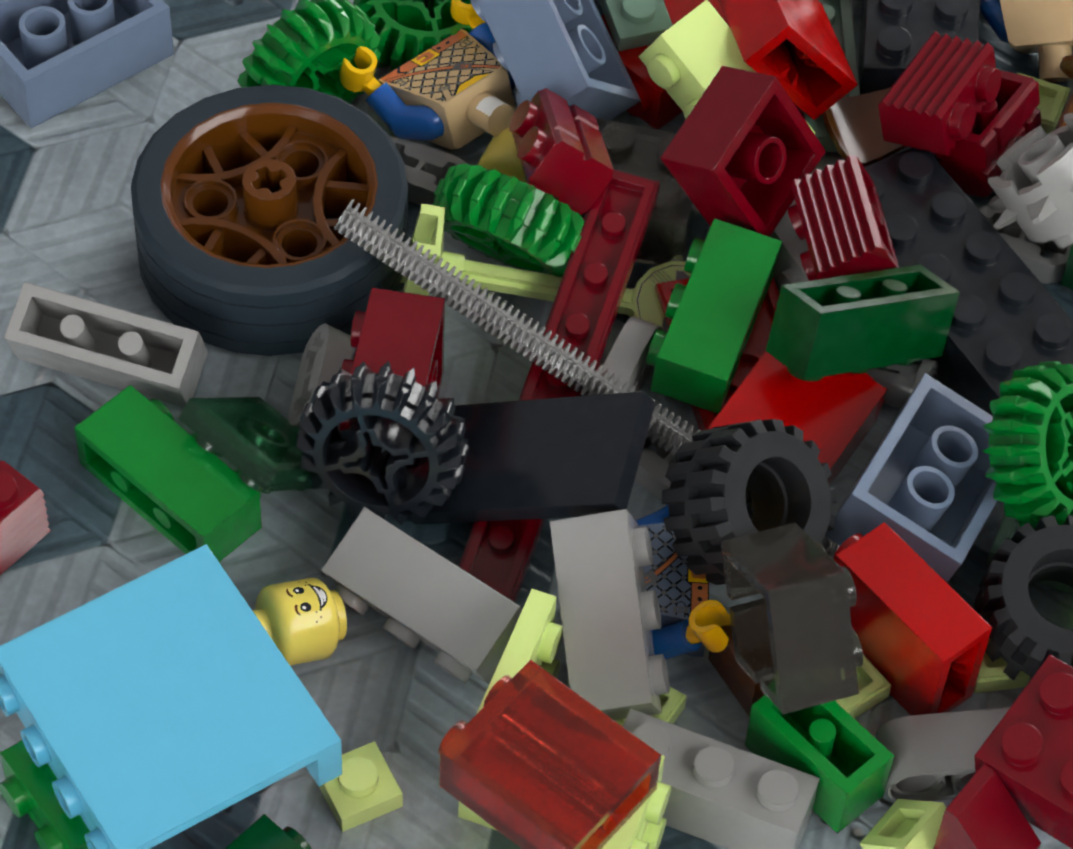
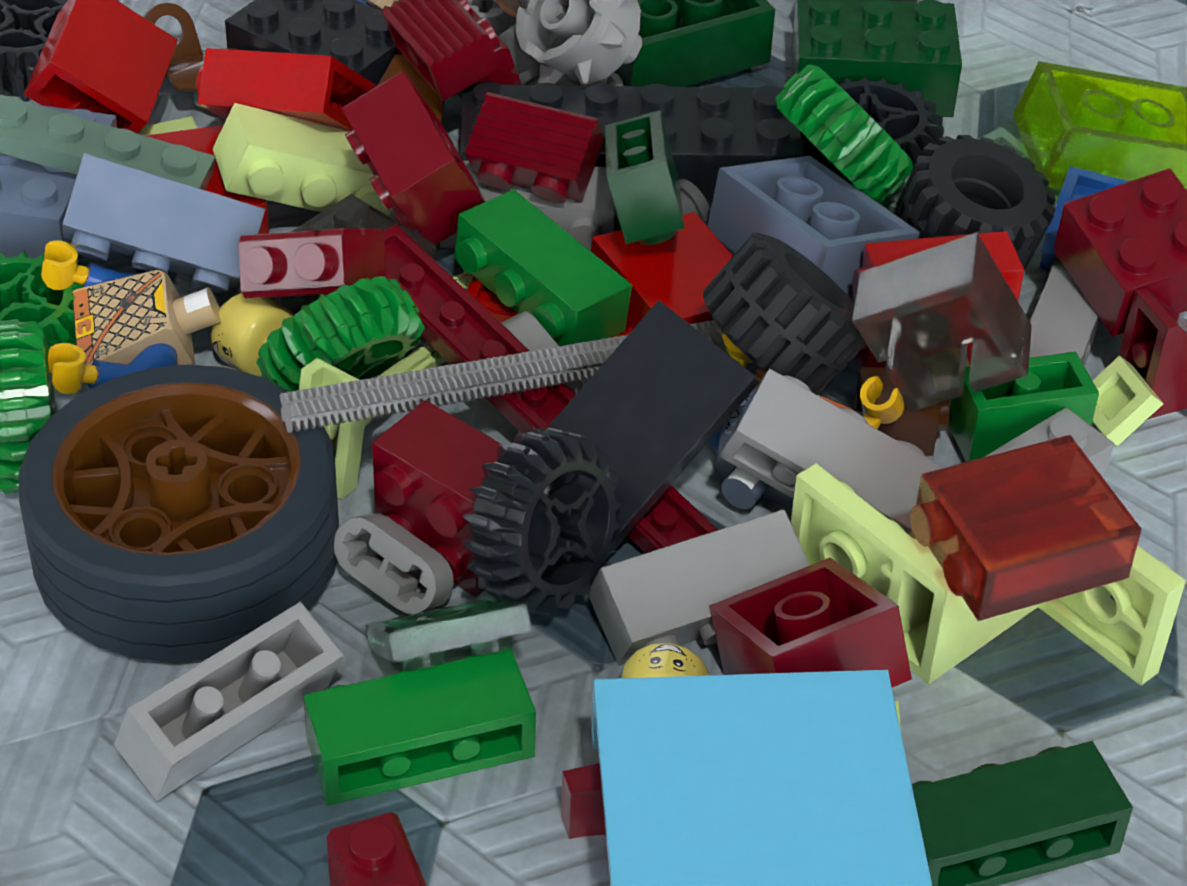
camera: 60 degrees left, 10 degrees down
none -> dark red brick [709,558,912,688]

